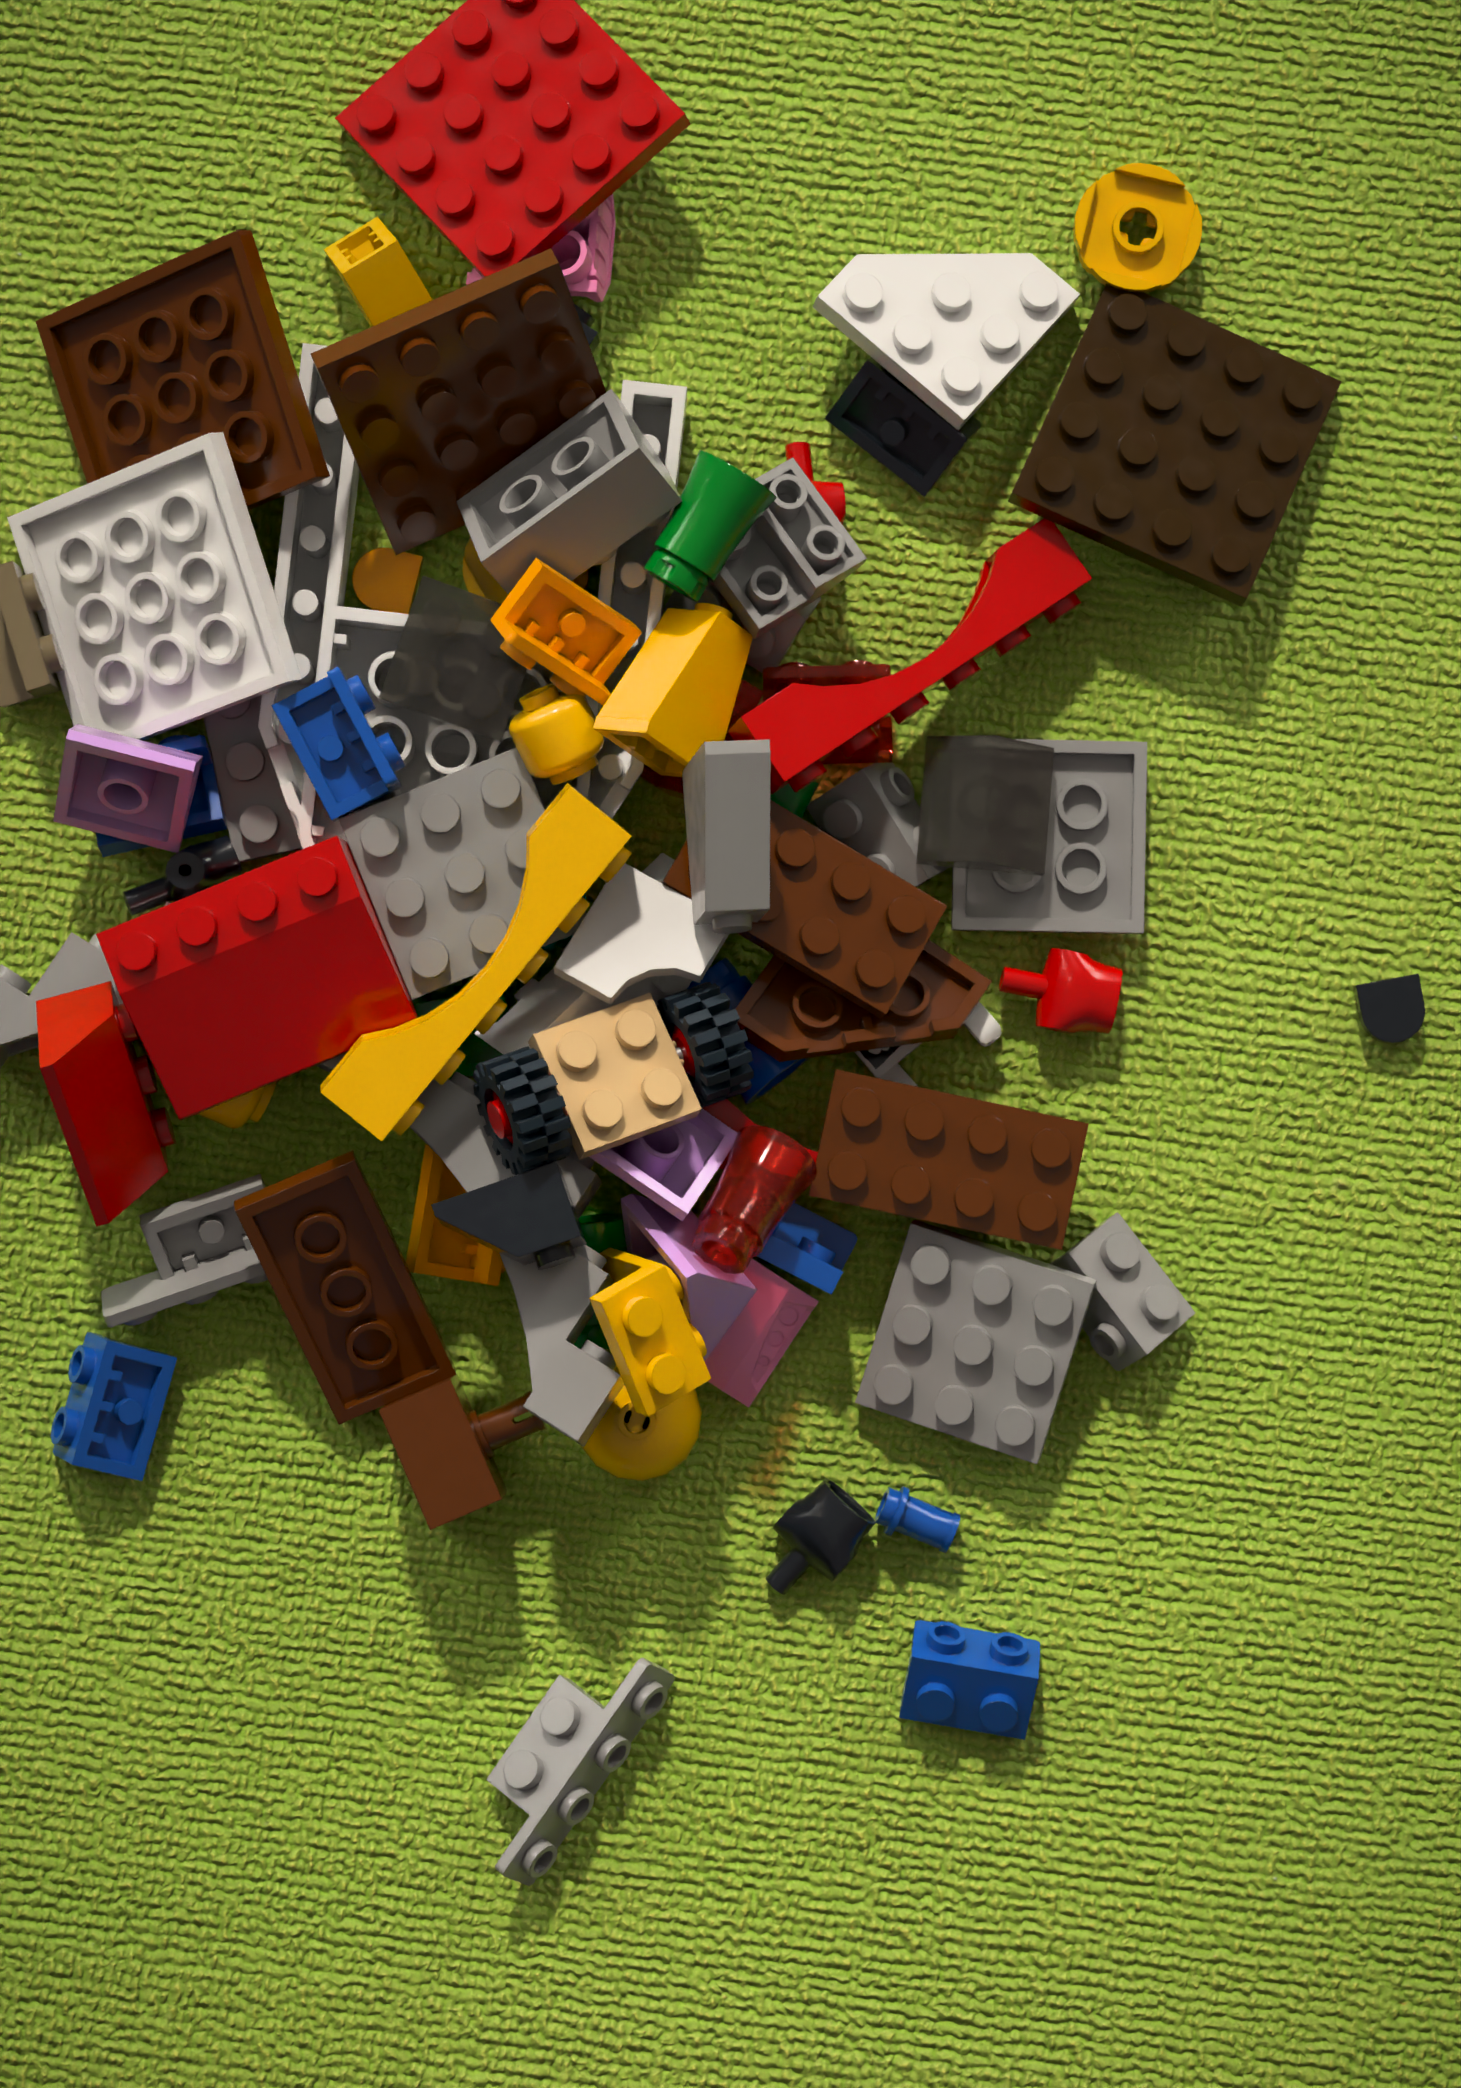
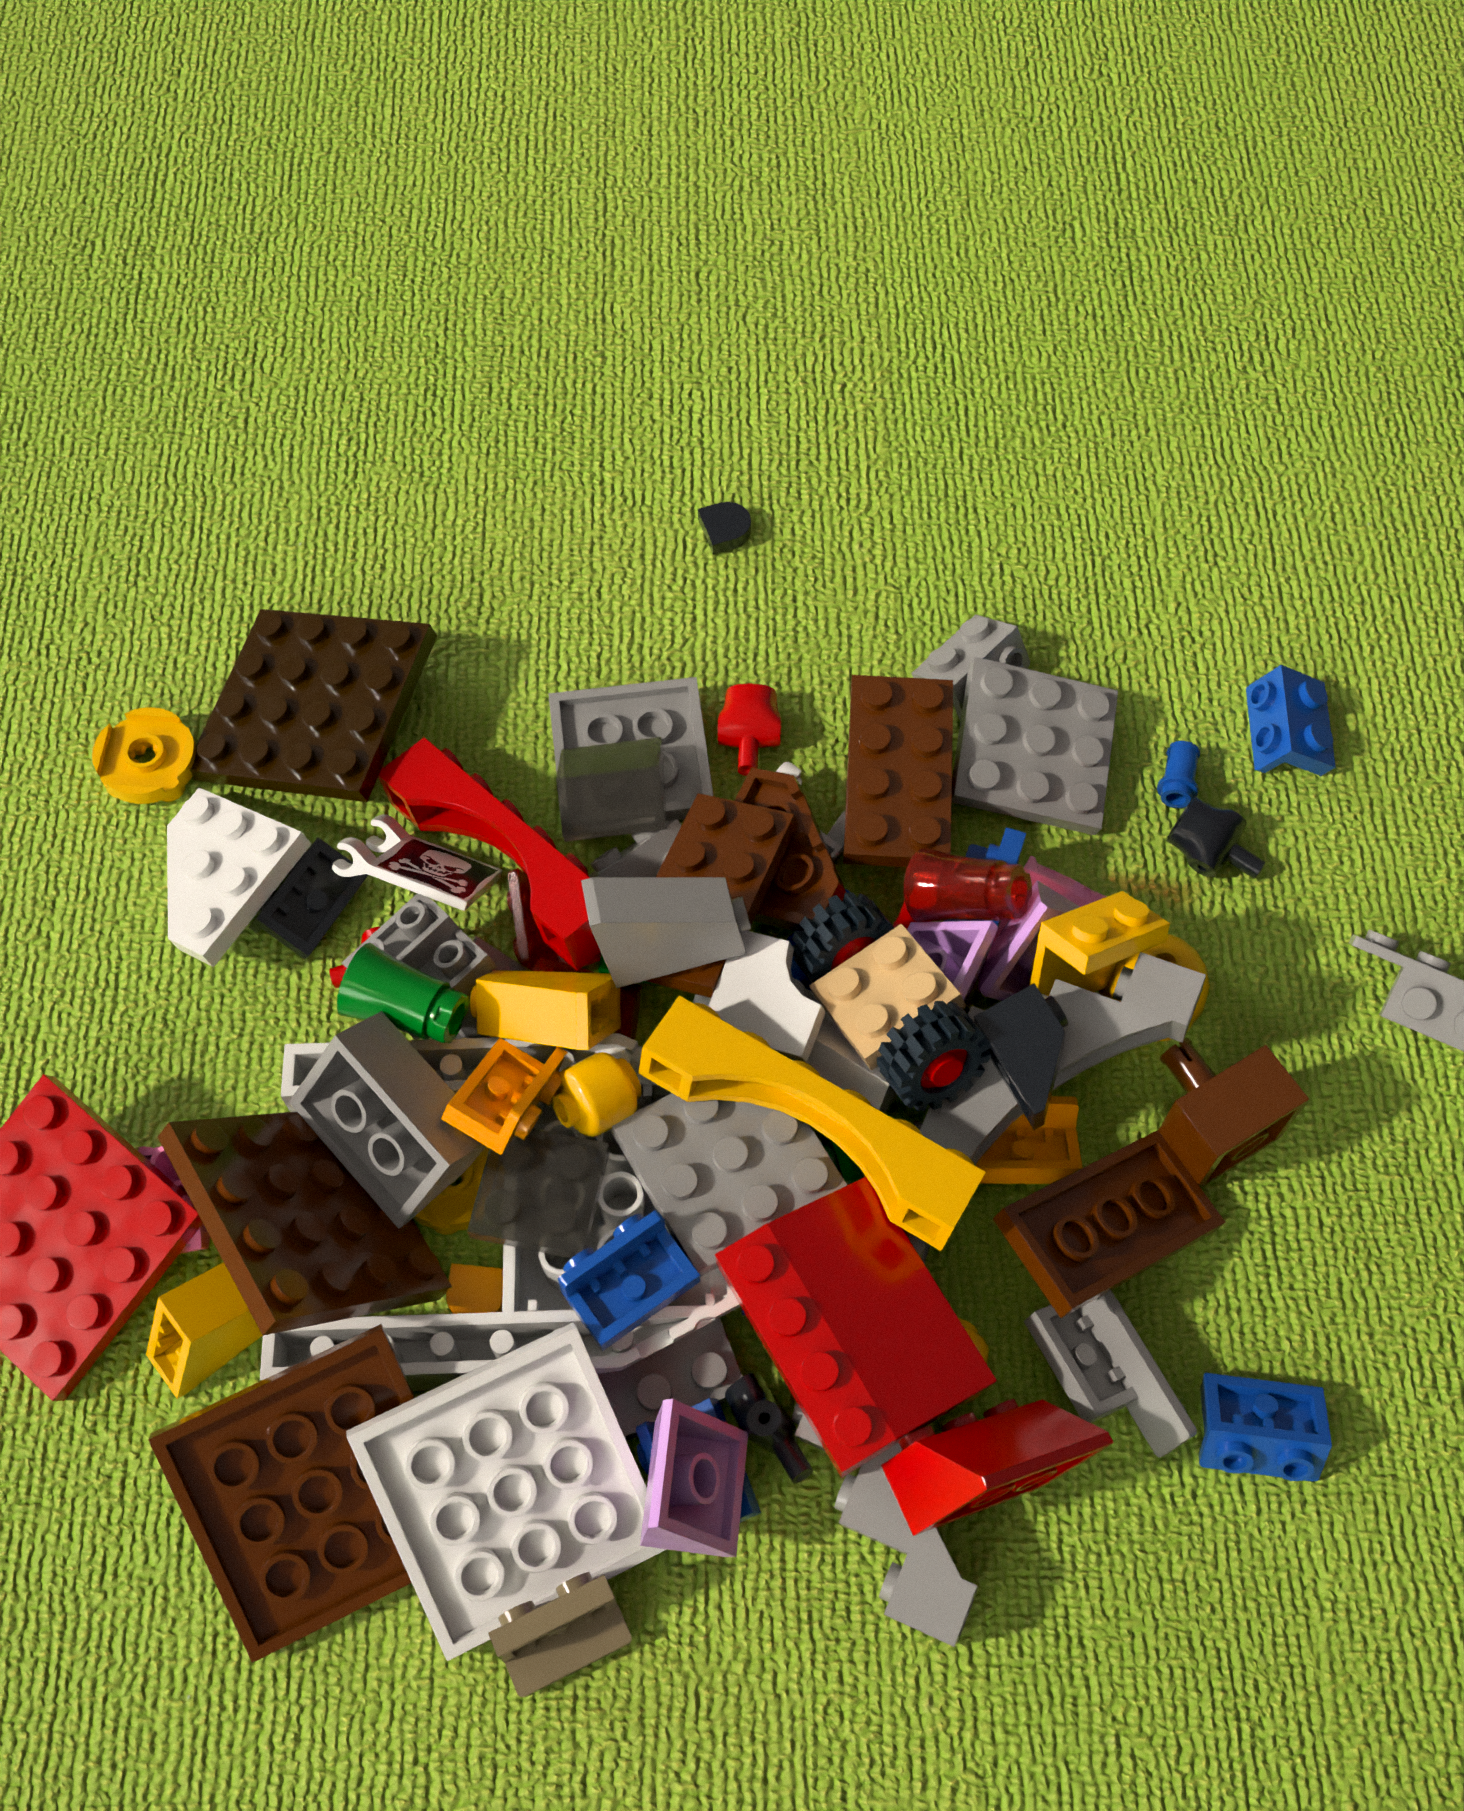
camera: 95 degrees left, 25 degrees down
none -> white flag [332,814,502,911]

